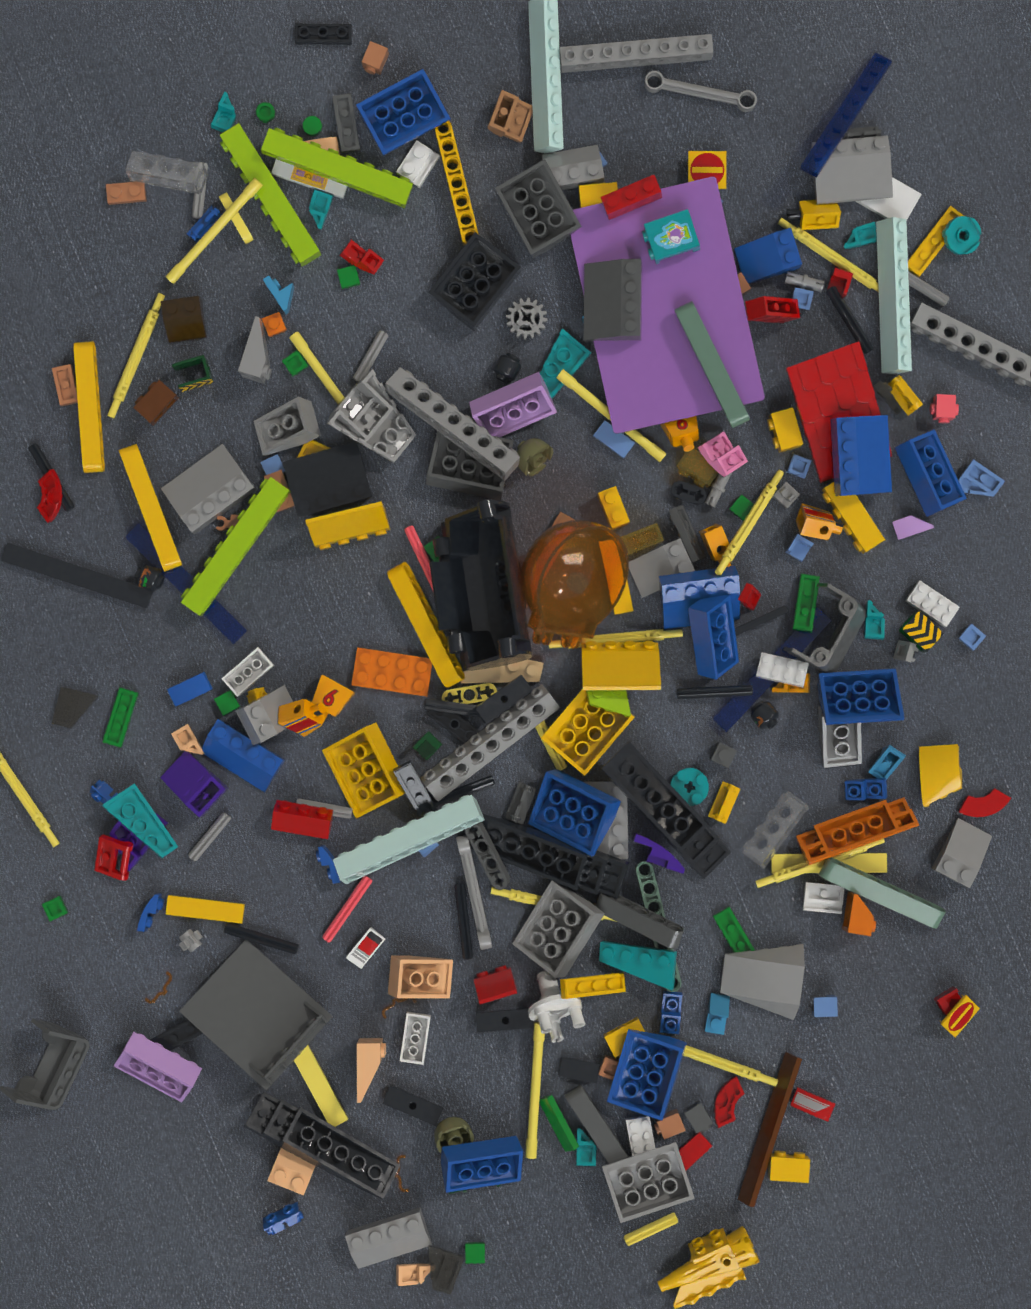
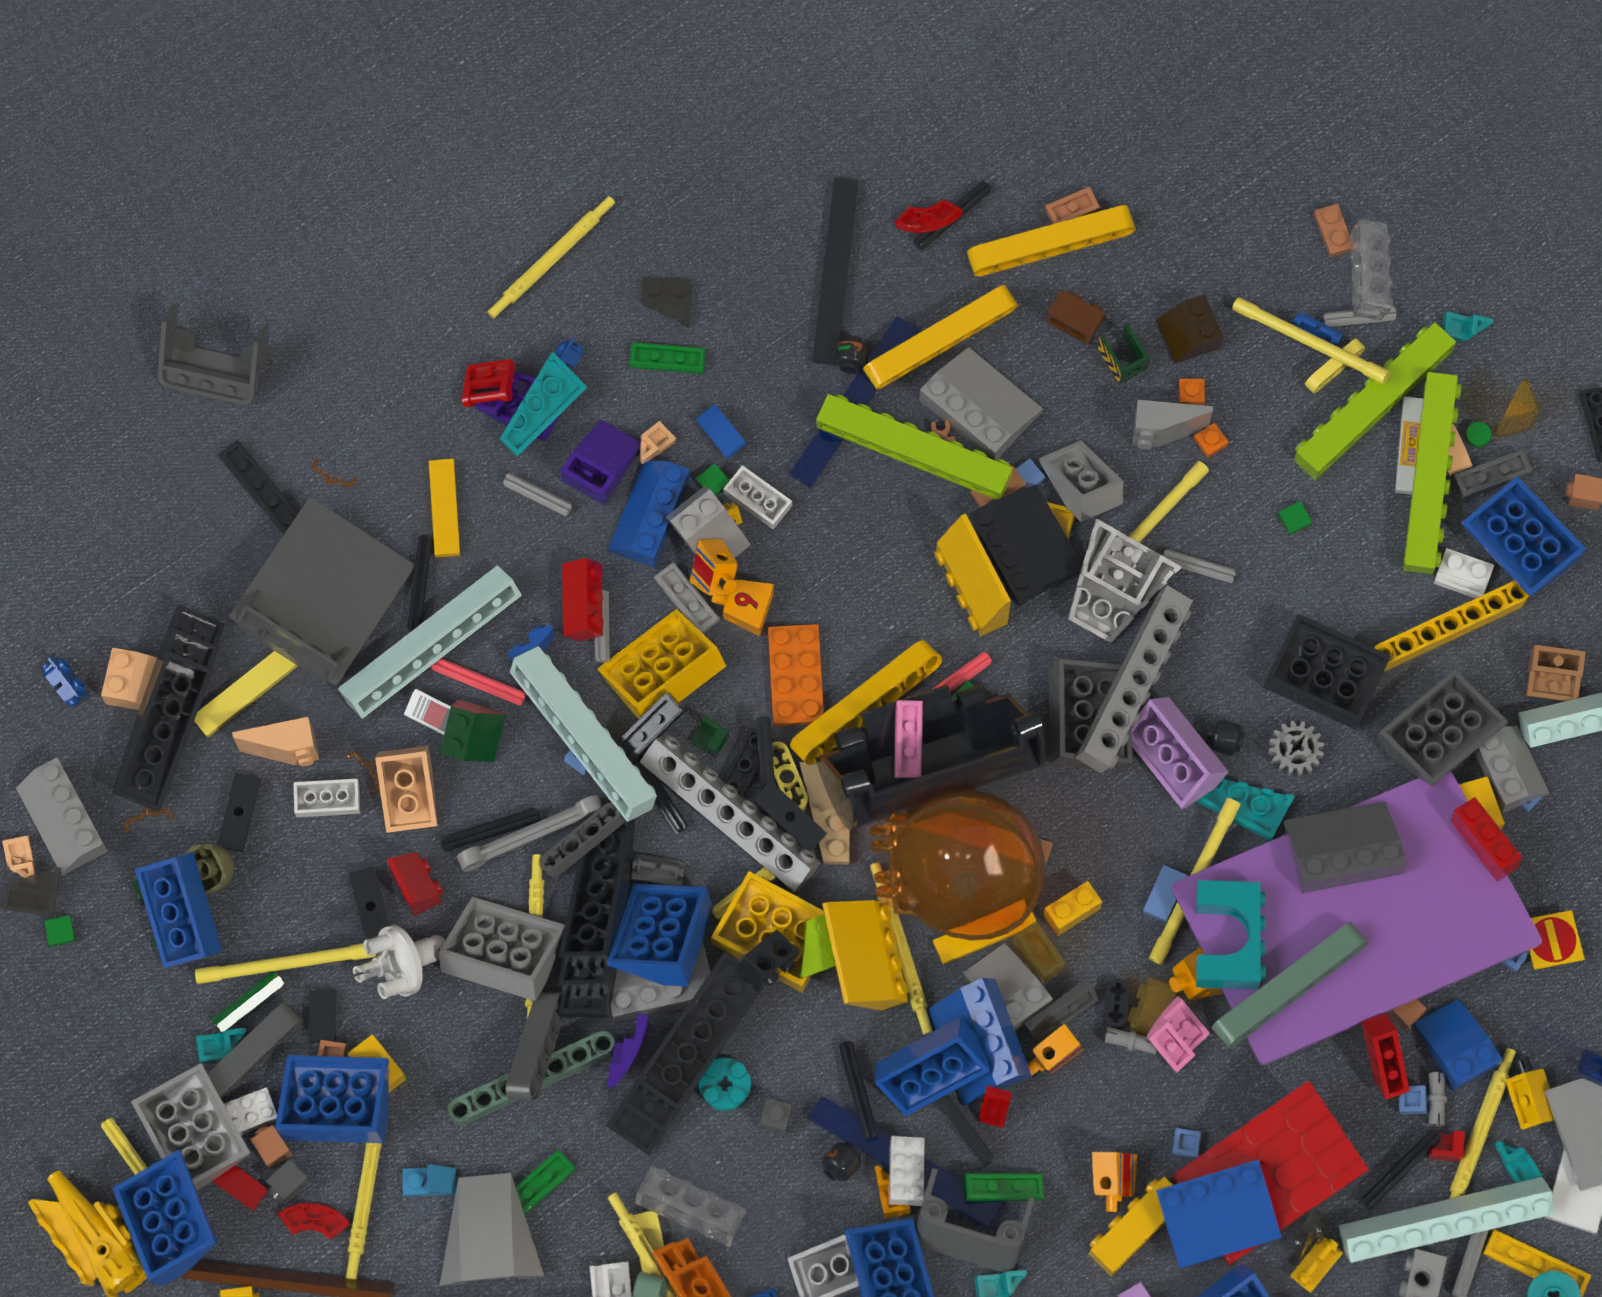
camera: 80 degrees right, 15 degrees down
green tile [42,896,68,921] -> none
light yellow axle [107,293,165,418] -> none
lavender slope [114,1032,202,1103] -> none
blue slope [137,893,164,932] -> none
light grey gear [178,929,203,953] -> none
green tile [256,102,275,123] -> none
dark azure slope [263,276,294,314] -> none
green tile [282,350,309,377] -> none
teal slope [309,189,333,229] -> none
red slope [340,239,384,274] -> none
olive cylinder [517,438,553,477] -> none
yellow tile [560,972,626,999] -> none
teal wing [599,941,677,991] -> none
teal panel [642,209,700,264] -> none
blue slope [660,991,683,1034] -> none
yellow hinge [708,781,740,824] -> none
light yellow axle [715,470,784,576] -> none
green tile [729,494,754,521] -> none
yellow brick [767,408,803,453] -> none
light grey tile [773,482,800,509] -> none
medium blue panel [785,534,814,562] -> none
none -> blue slope [112,1150,217,1286]
none -> light aqua brick [338,565,522,719]
none -> dark green slope [439,699,506,762]
none -> light grey tile [654,562,720,633]
none -> black brick [736,930,799,991]
none -> bright pink tile [894,700,923,778]
none -> orange plate [1179,379,1205,406]
none -> teal arch [1196,880,1266,990]
none -> clear yellow slope [1495,378,1540,438]

